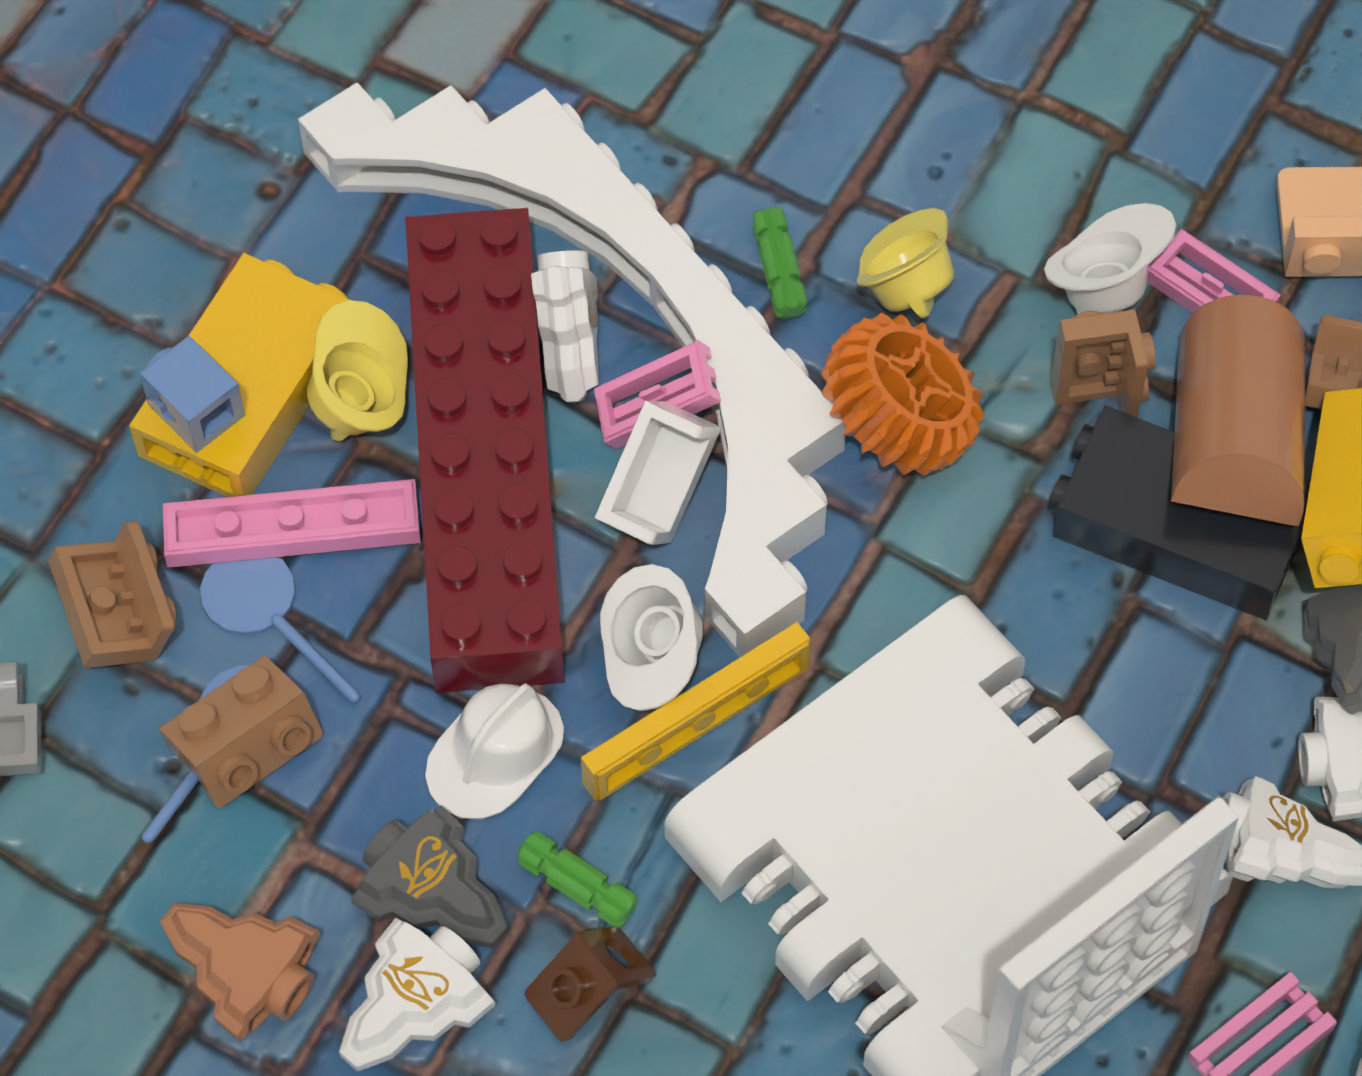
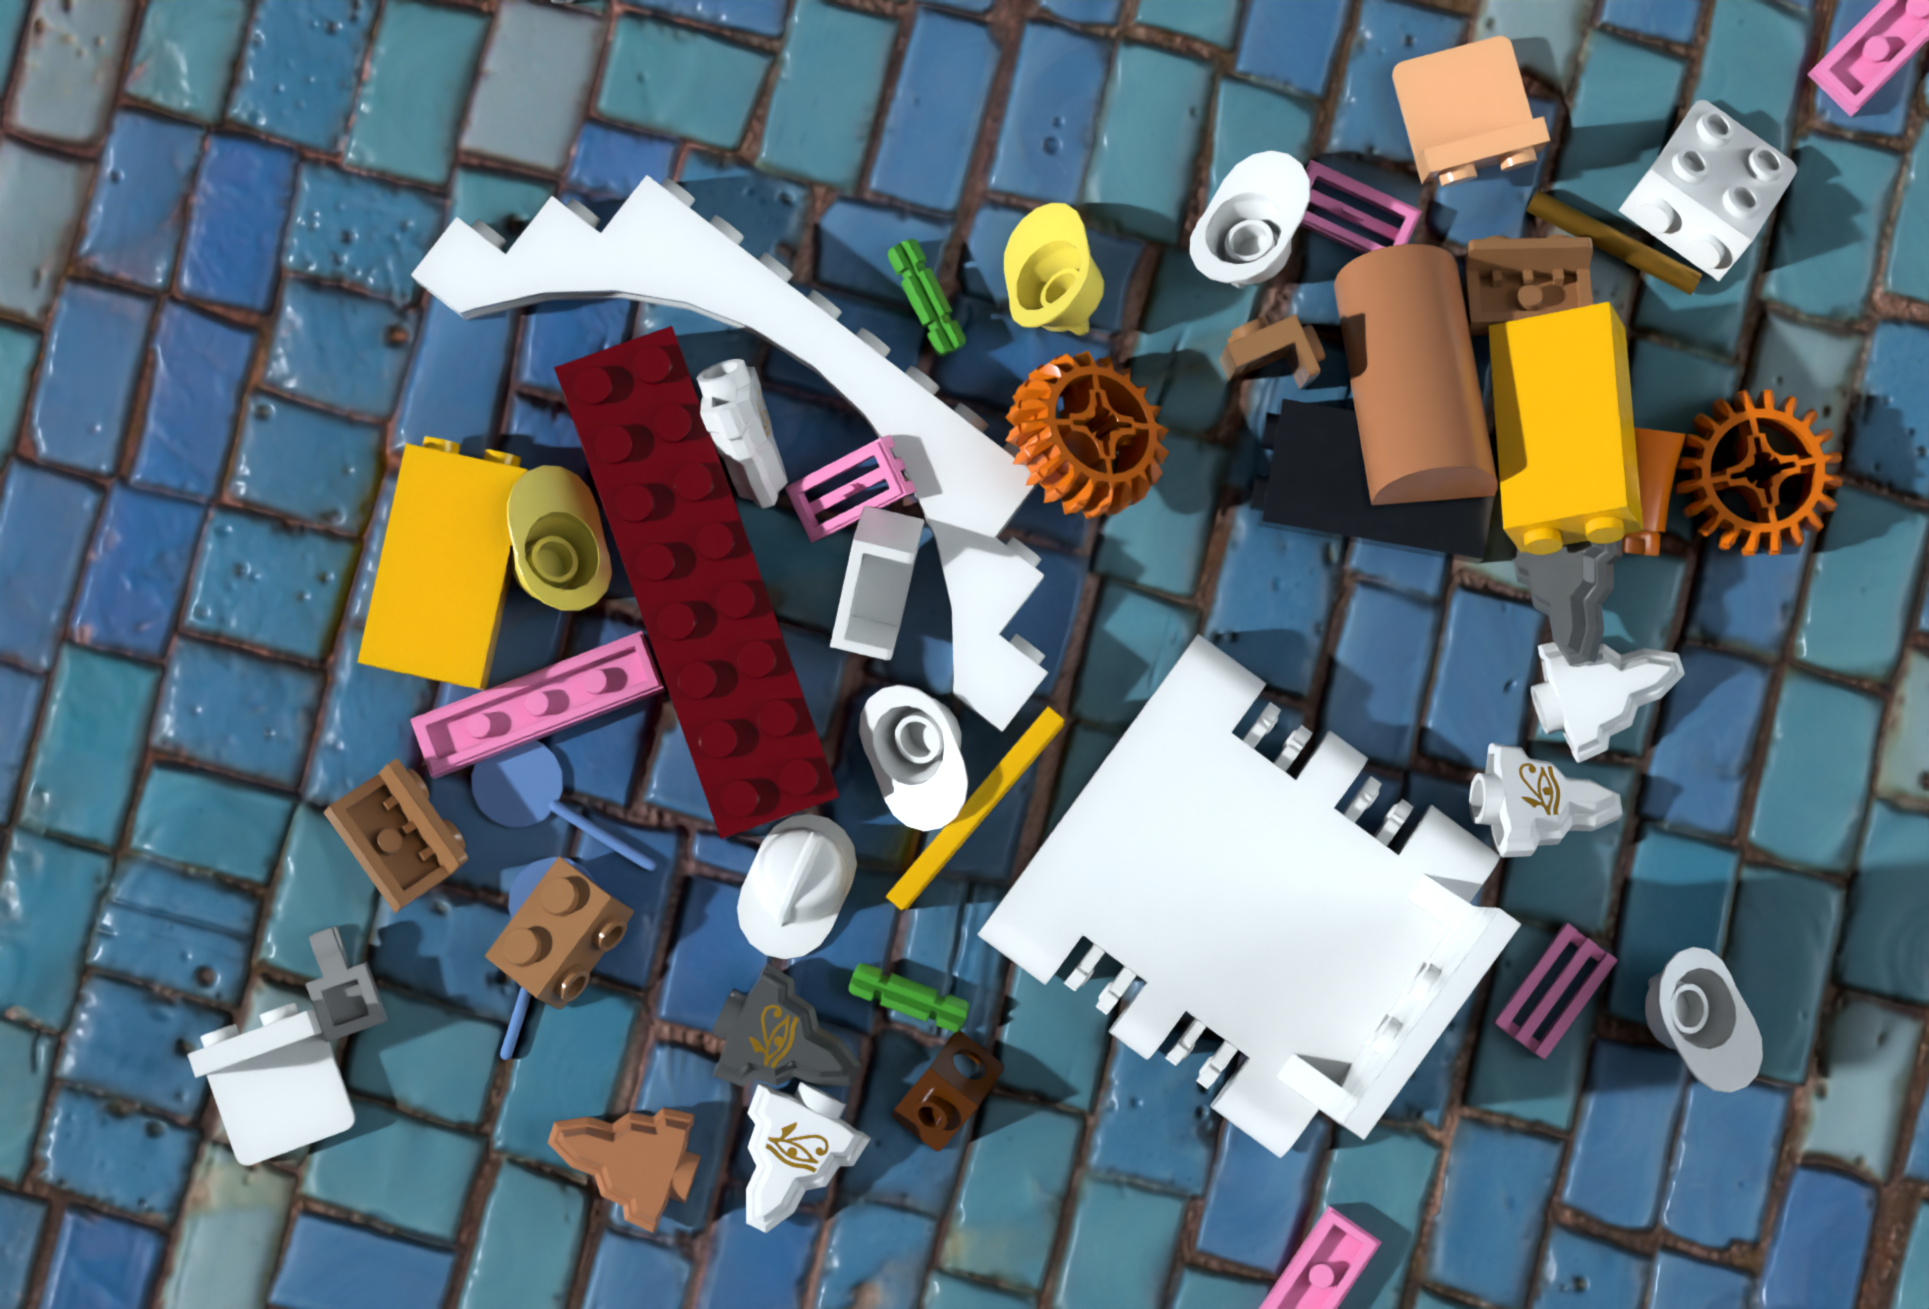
camera: 20 degrees left, 25 degrees up
medium blue brick [140,336,245,453] -> none

